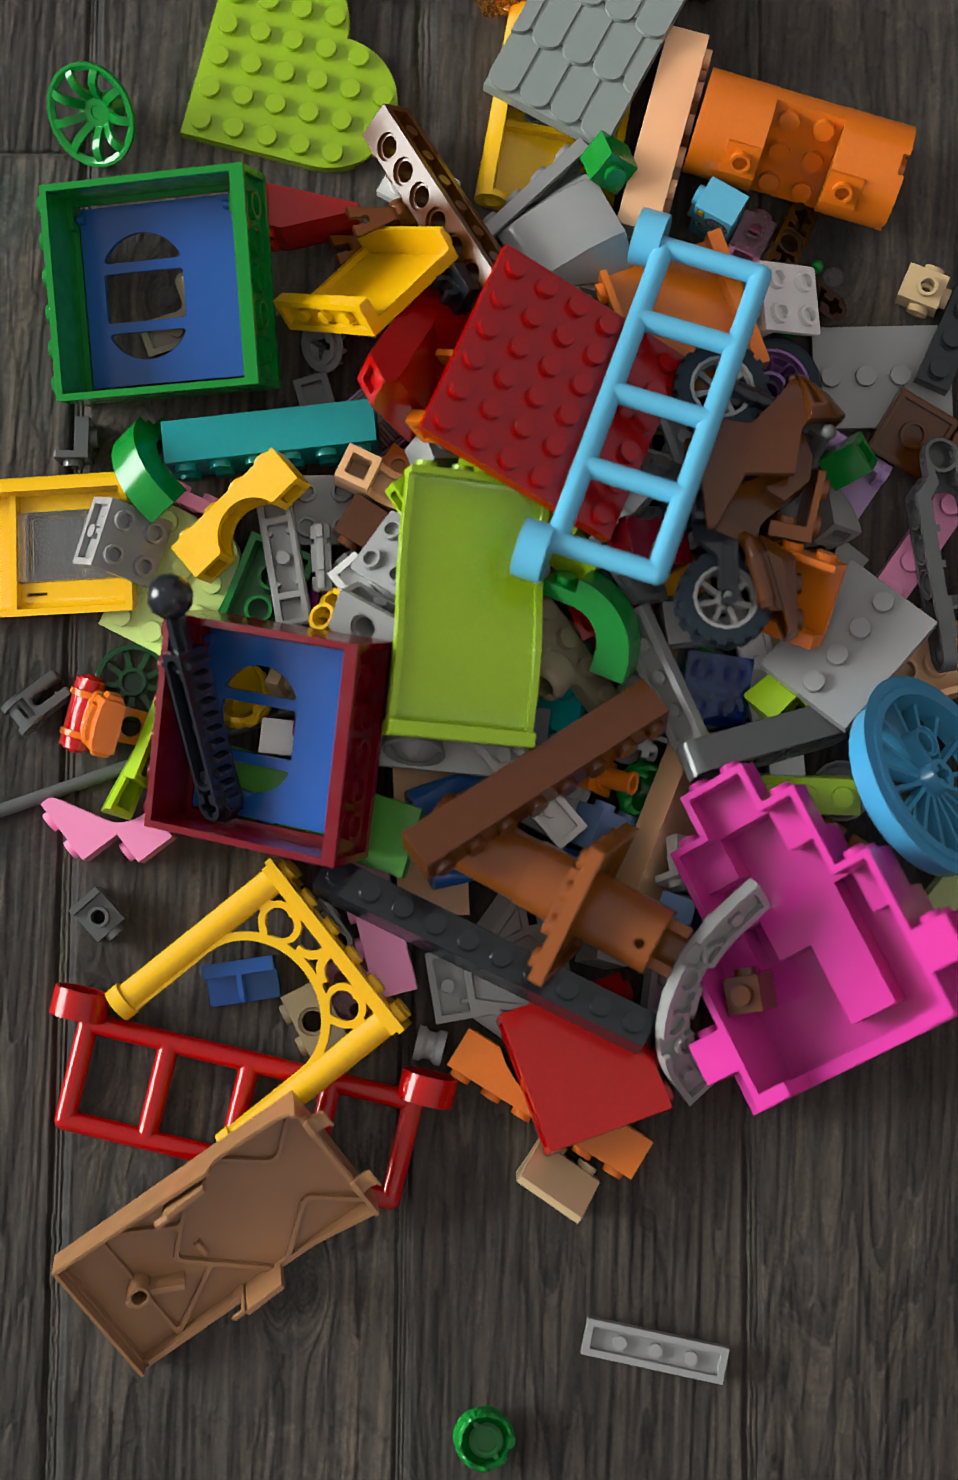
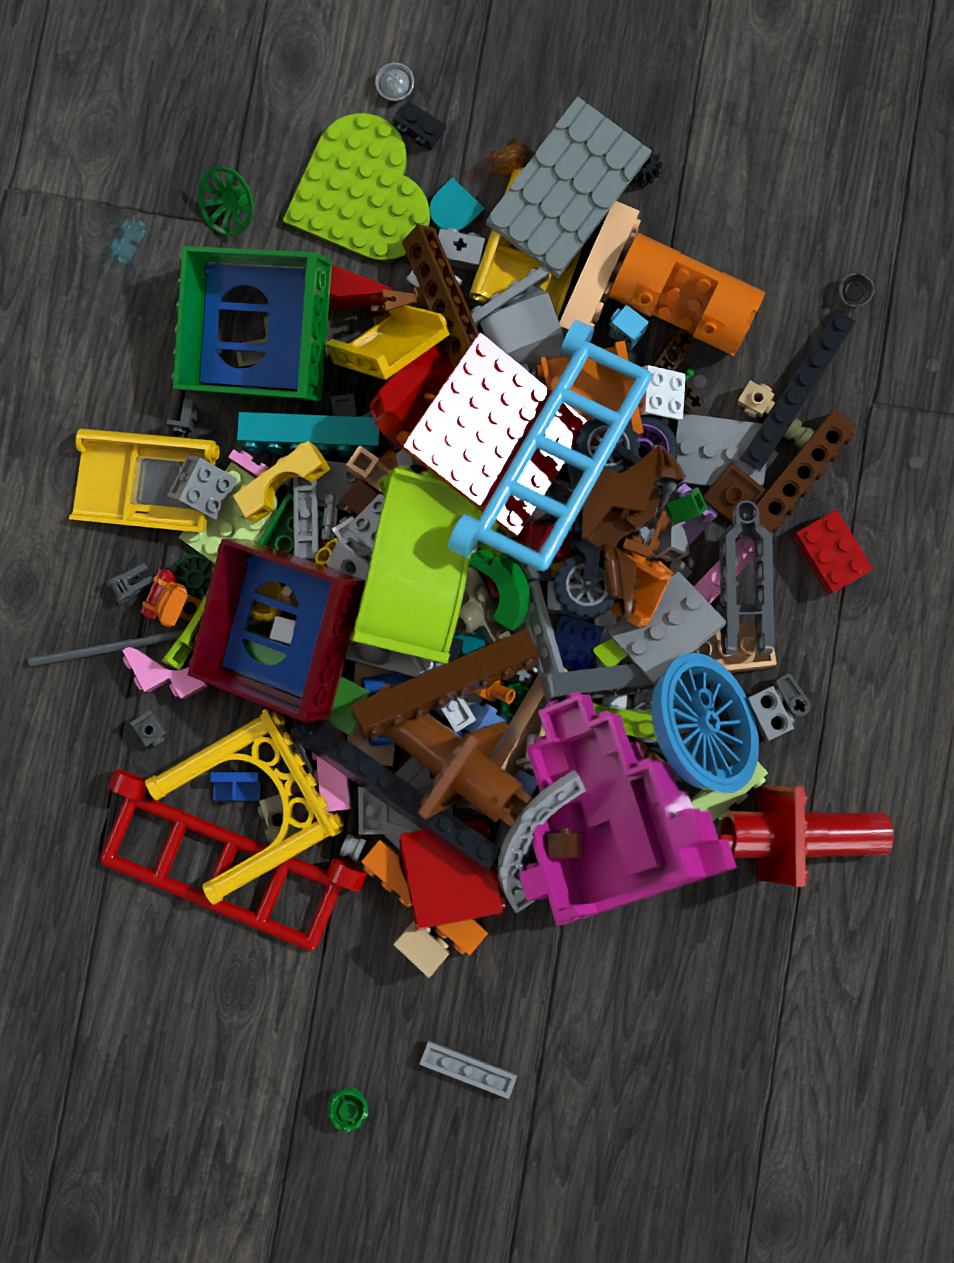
camera: 10 degrees right, 0 degrees up
medium nougat piece [52,1090,381,1378] -> none
green arch [112,416,187,524] -> none
black gear [147,573,244,824] -> none
light grey gear [301,331,348,372] -> none
black tile [431,262,481,315] -> none
green brick [580,130,638,195] -> none
clear pink brick [728,208,777,262] -> none
none -> teal tile [430,178,485,232]
none -> light grey brick [438,228,485,271]

